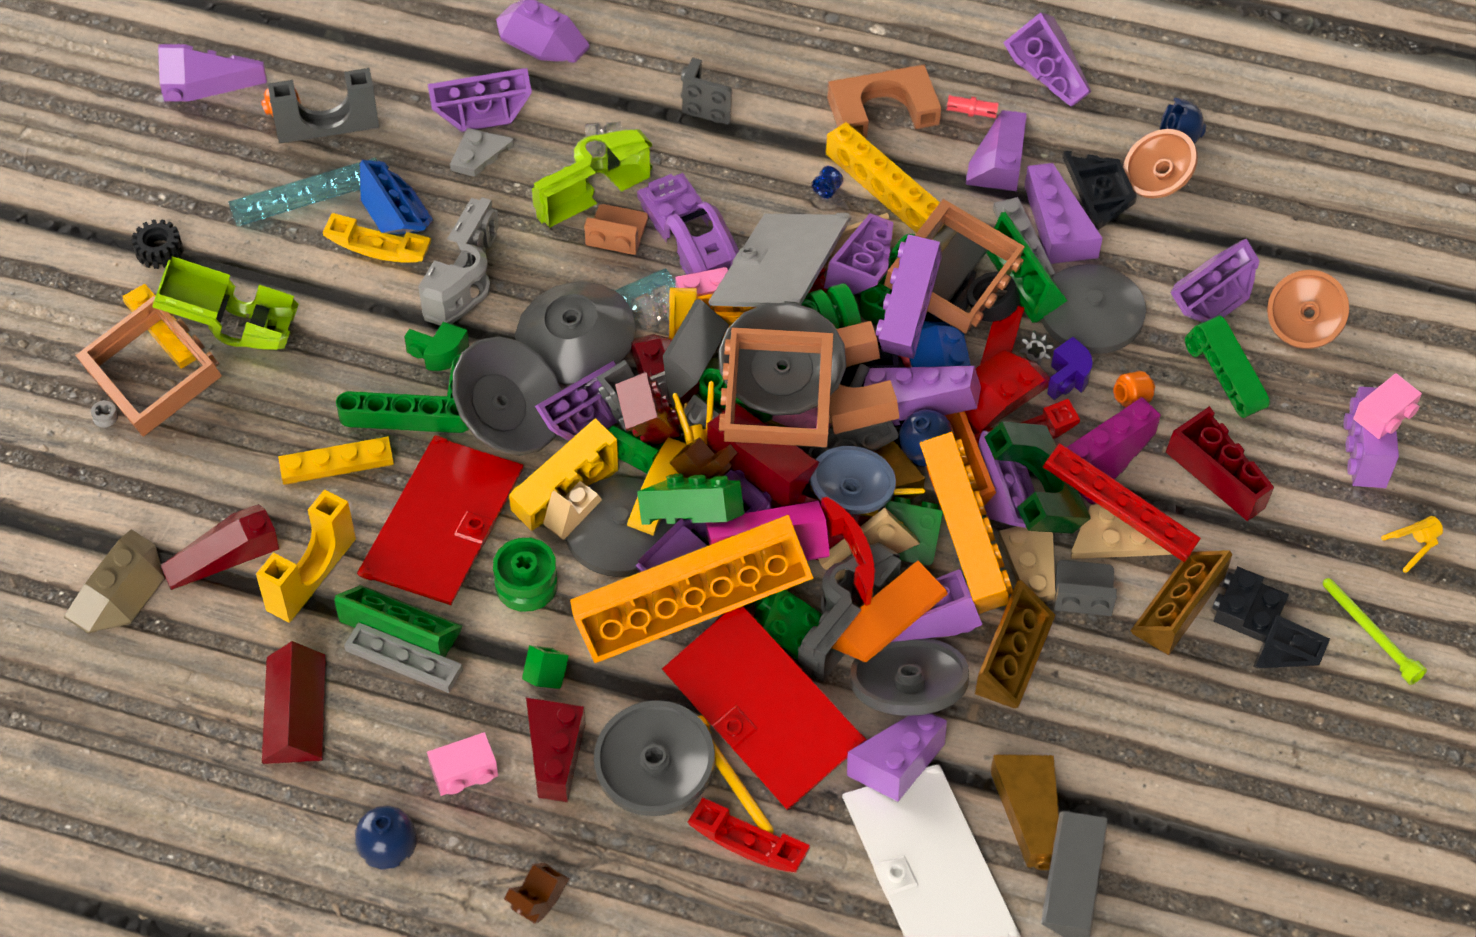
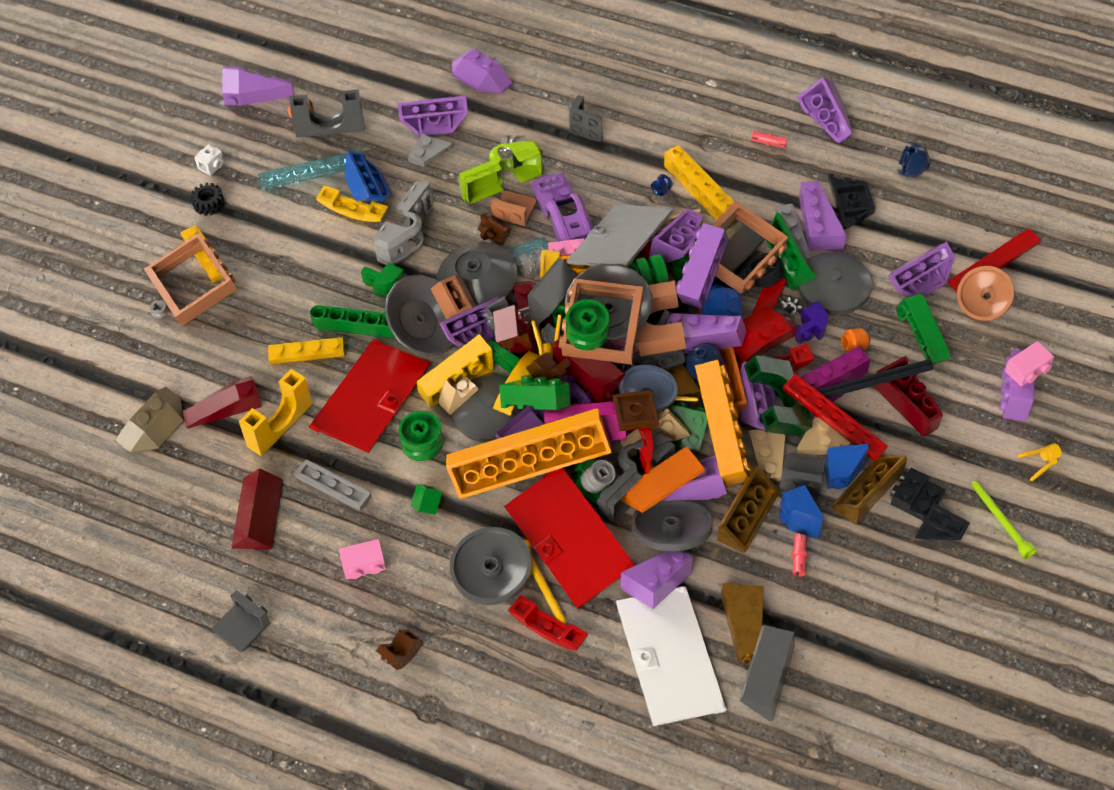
camera: 10 degrees right, 0 degrees up
lime piece [152,256,299,350] -> none
green slope [334,585,462,657] -> none
dark blue cylinder [355,806,417,869] -> none
dark red wedge [526,697,586,802] -> none
nougat arch [827,65,941,138] -> none
medium lavender wedge [966,110,1027,191] -> none
nougat dish [1123,129,1198,198] -> none
none -> white brick [194,144,224,176]
none -> dark grey bracket [213,590,270,652]
none -> nougat slope [431,275,476,319]
none -> reddish brown hips [478,214,511,246]
none -> green wheel [566,299,609,350]
none -> light grey wheel [581,460,615,493]
none -> reddish brown tile [612,390,659,431]
none -> blue slope [778,485,824,539]
none -> coral pin [791,534,808,577]
none -> black axle [819,359,933,398]
none -> blue slope [824,444,868,489]
none -> red tile [948,228,1041,292]

